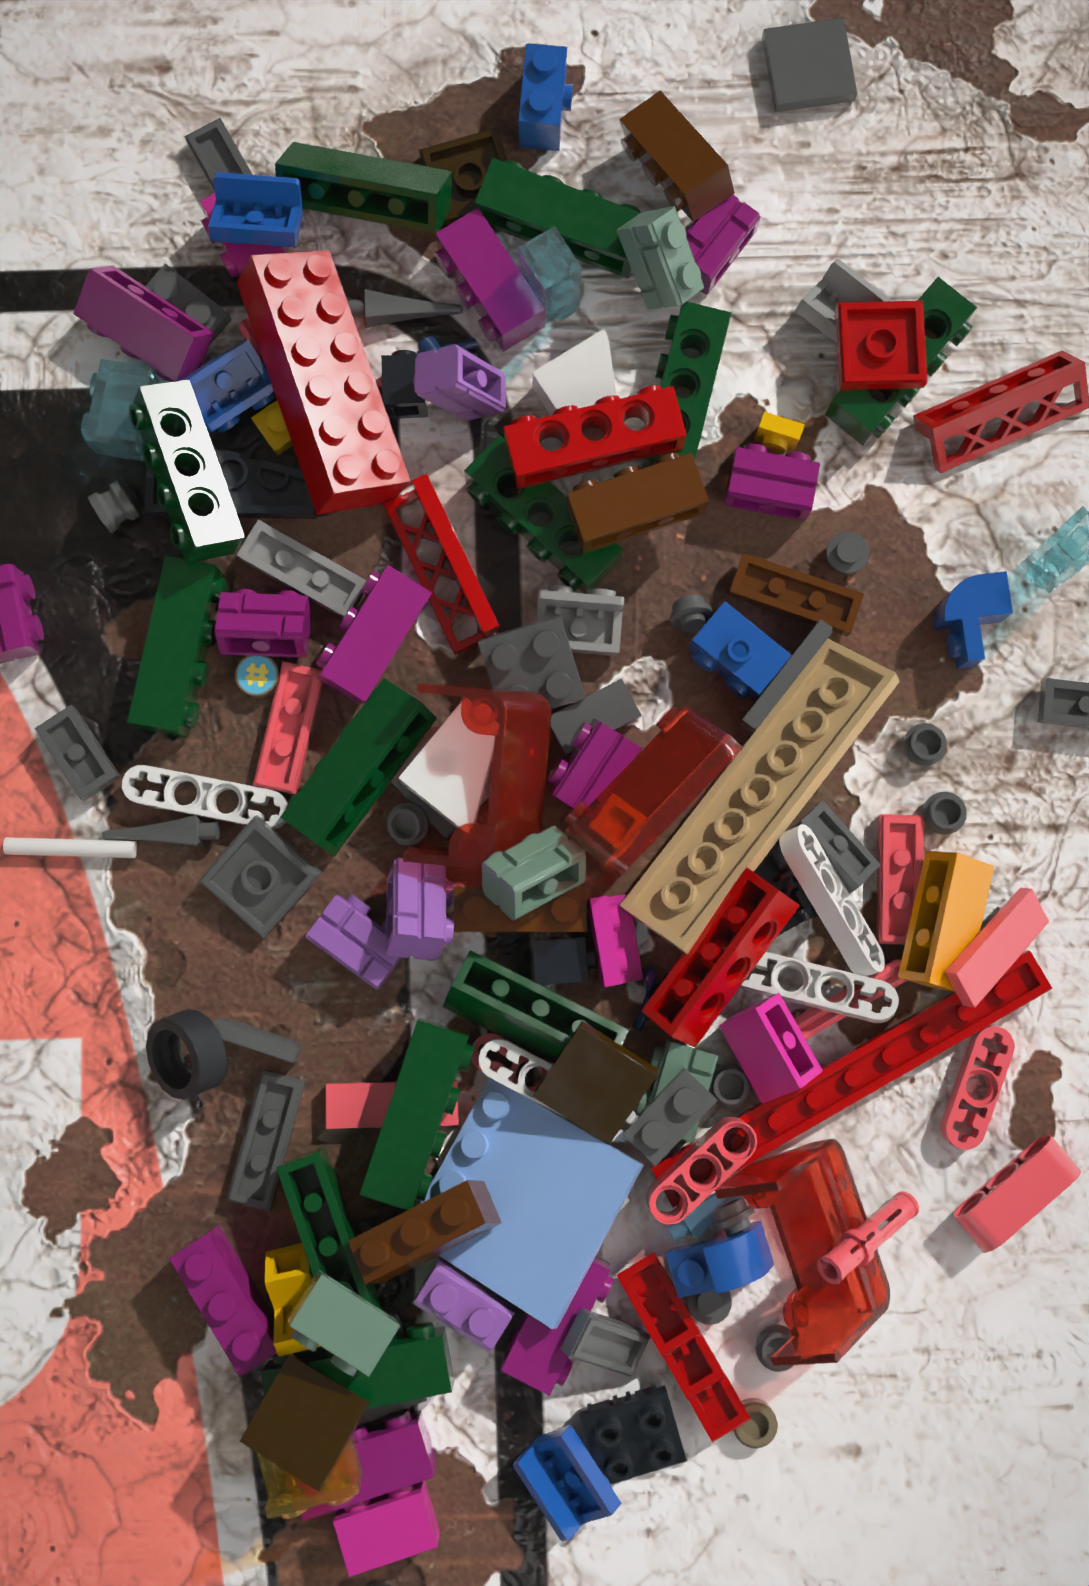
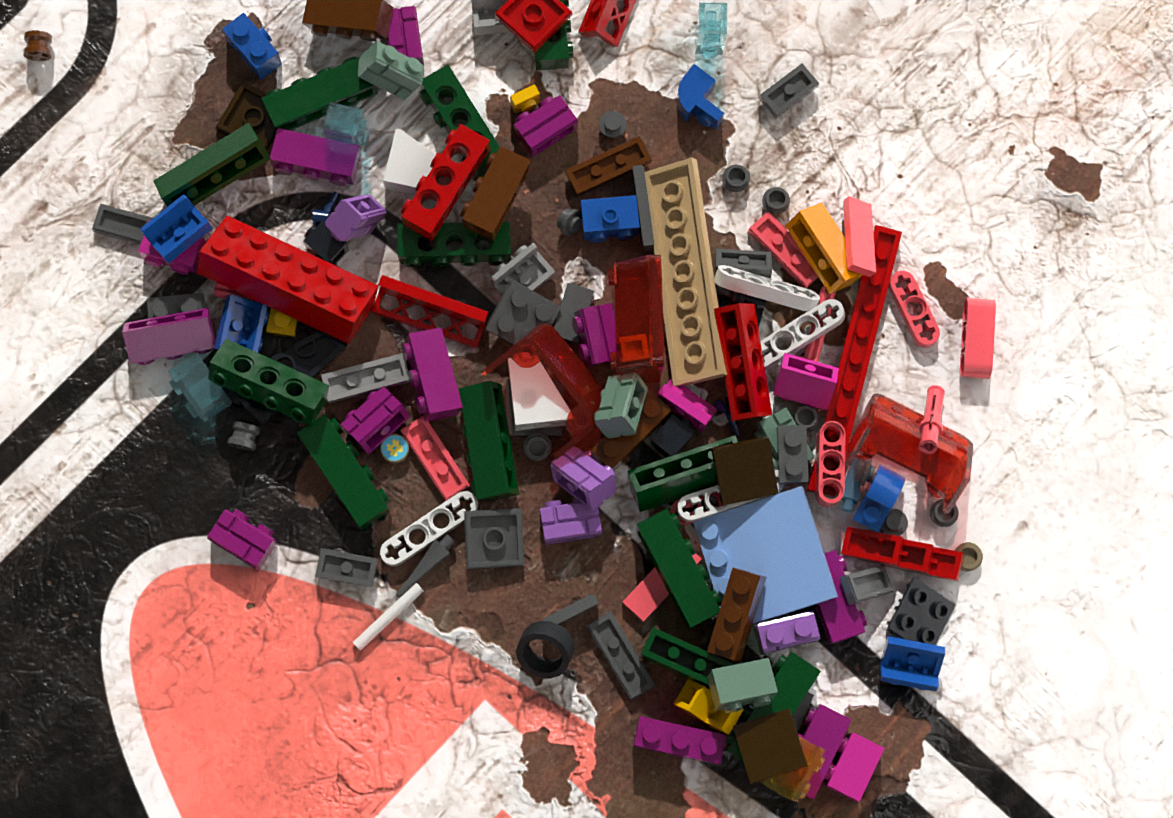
camera: 50 degrees left, 5 degrees down
dark grey piece [348,289,463,328] -> none

